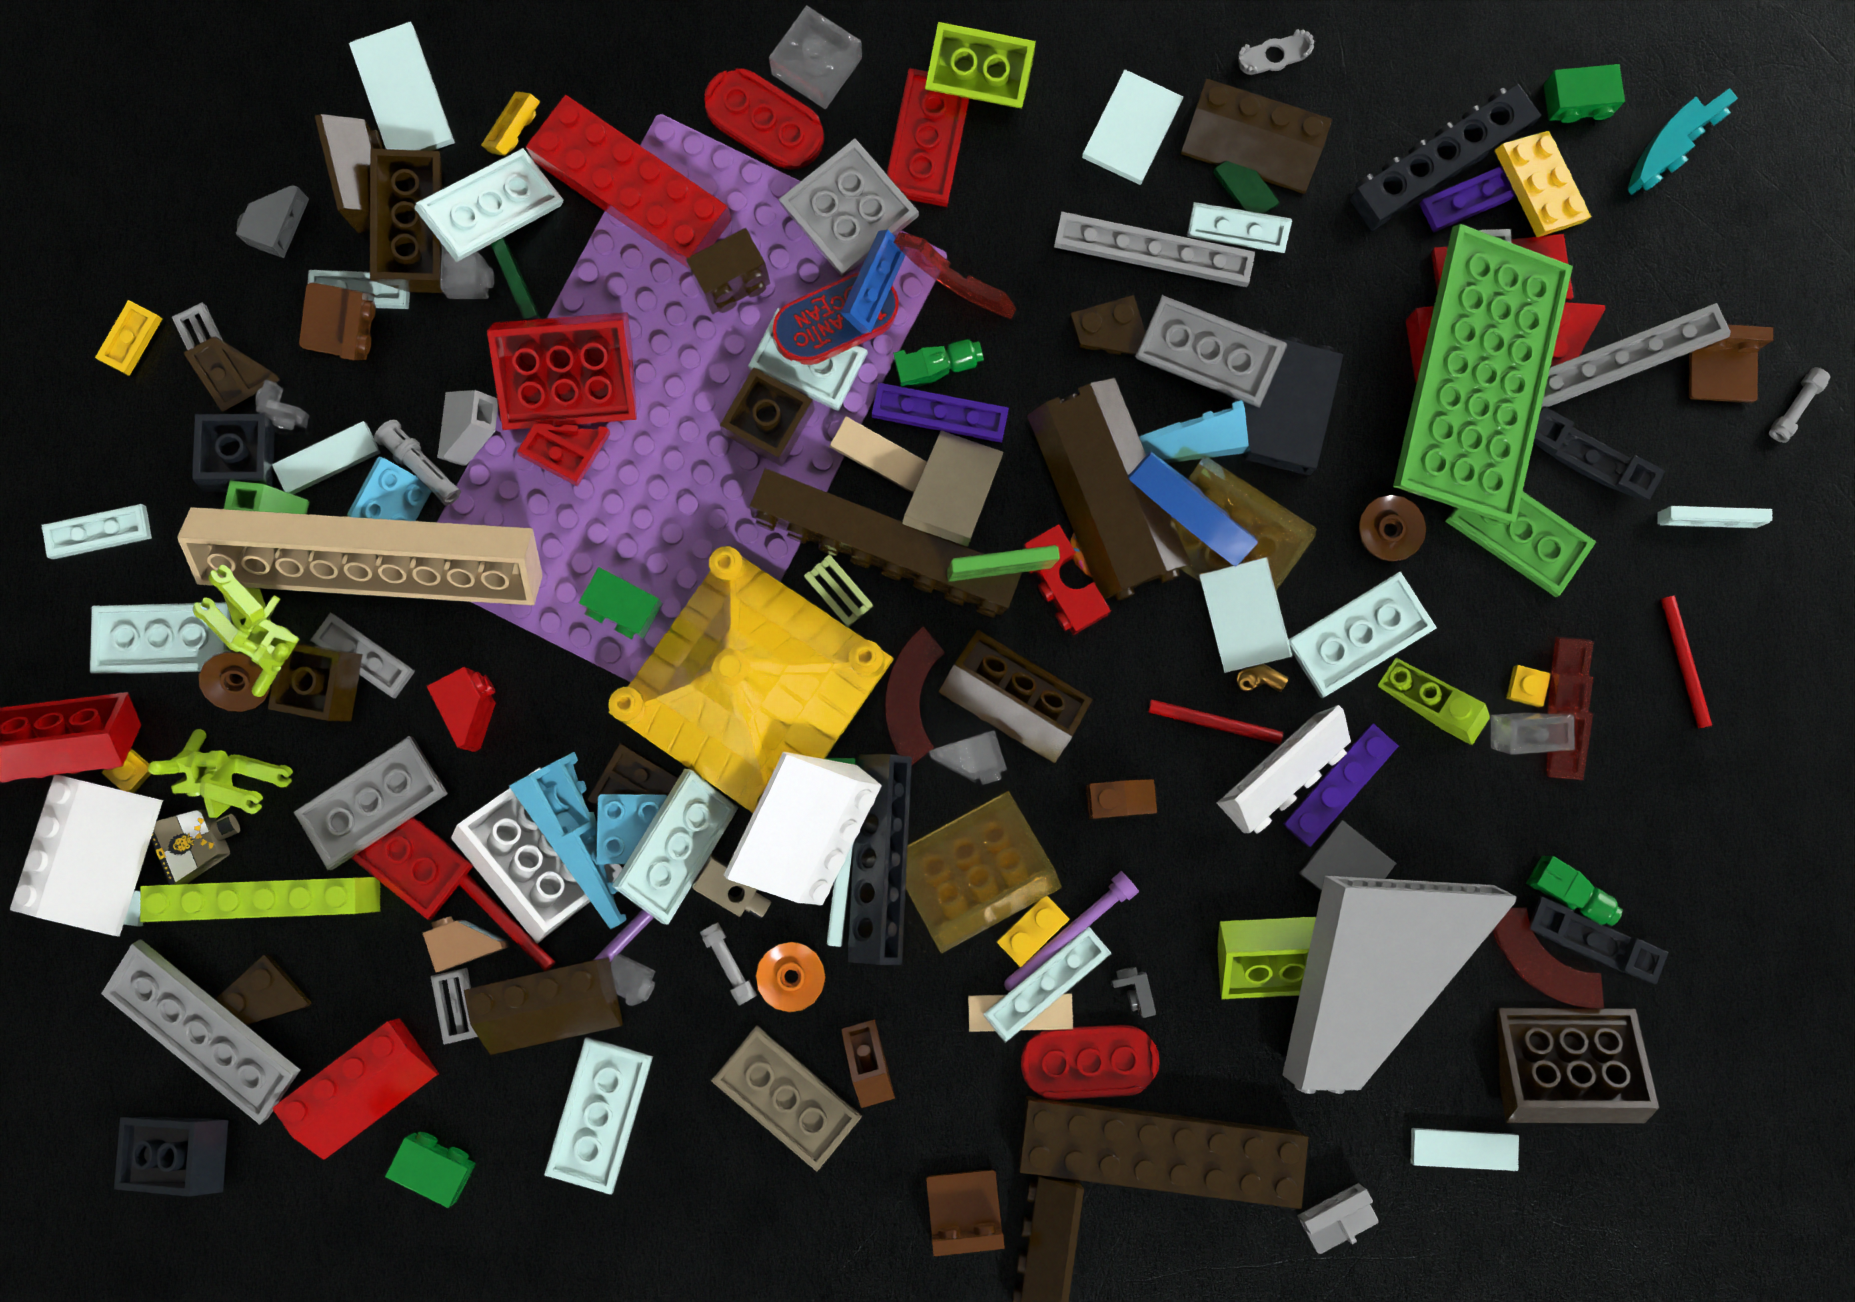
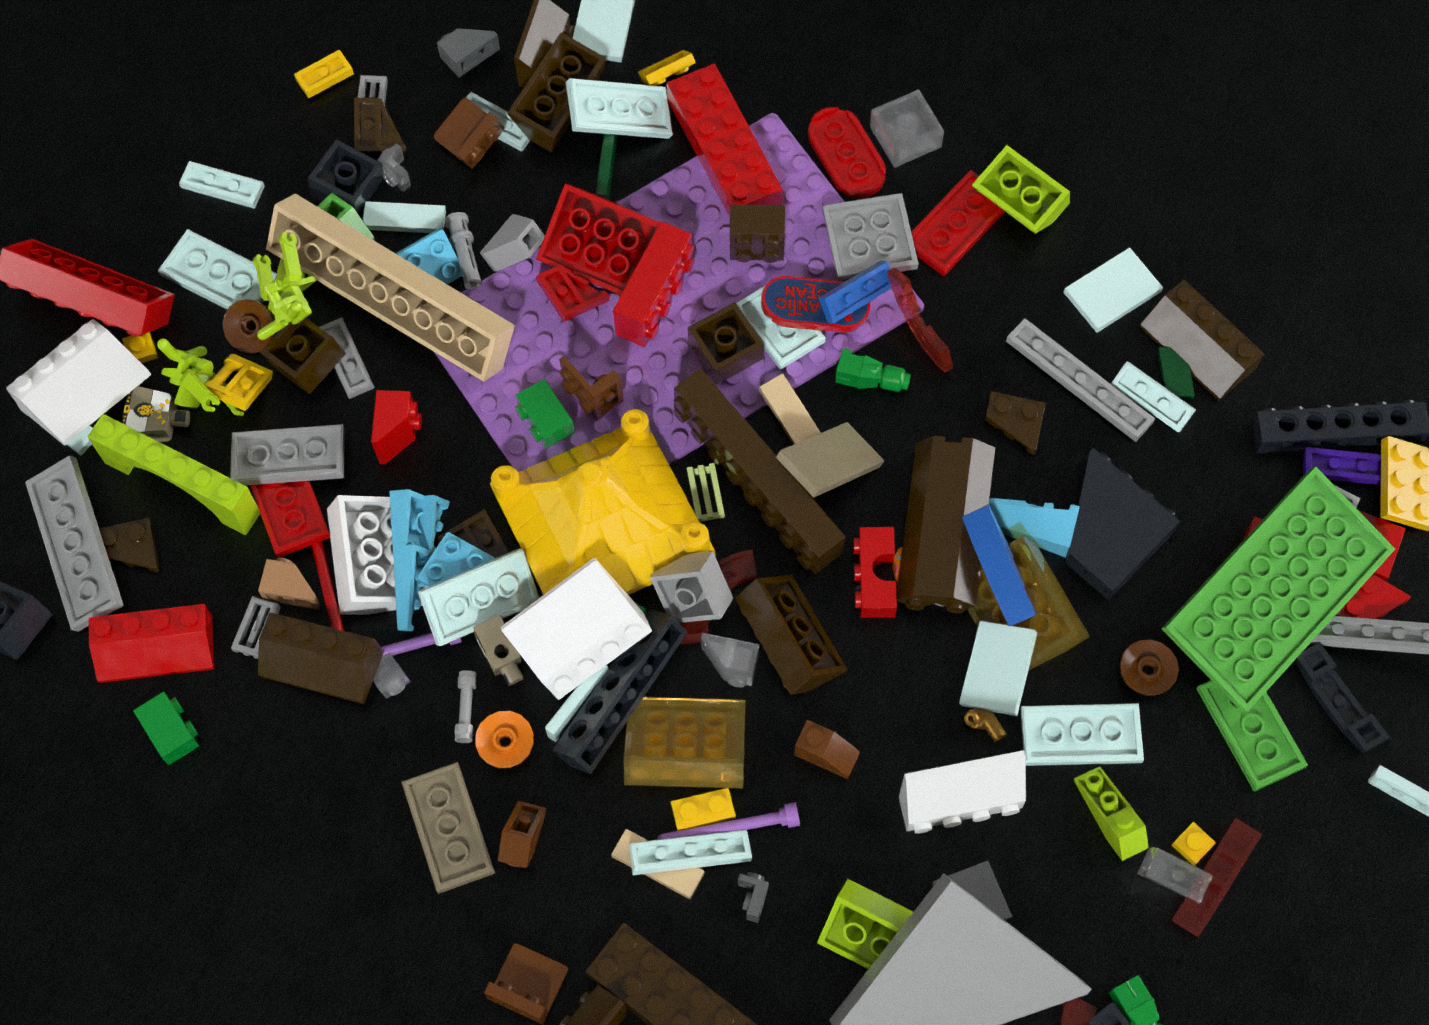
camera: 35 degrees right, 15 degrees down
clear slope [441,244,494,299] -> none
light aqua tile [544,1037,653,1194] -> none
dark purple plate [872,382,1009,443] -> none
bright green tile [947,545,1060,582] -> none
red tile [1021,1024,1159,1100] -> none
light grey tile [1135,295,1287,408] -> none
red bar [1148,699,1283,745] -> none
light grey piece [1238,29,1315,75] -> none
dark purple plate [1282,723,1399,847] -> none
red bar [1661,595,1712,729] -> none
none -> yellow plate [204,354,273,411]
none -> reddish brown bracket [559,356,624,421]
none -> red brick [613,221,695,348]
none -> light grey slope [650,551,733,623]

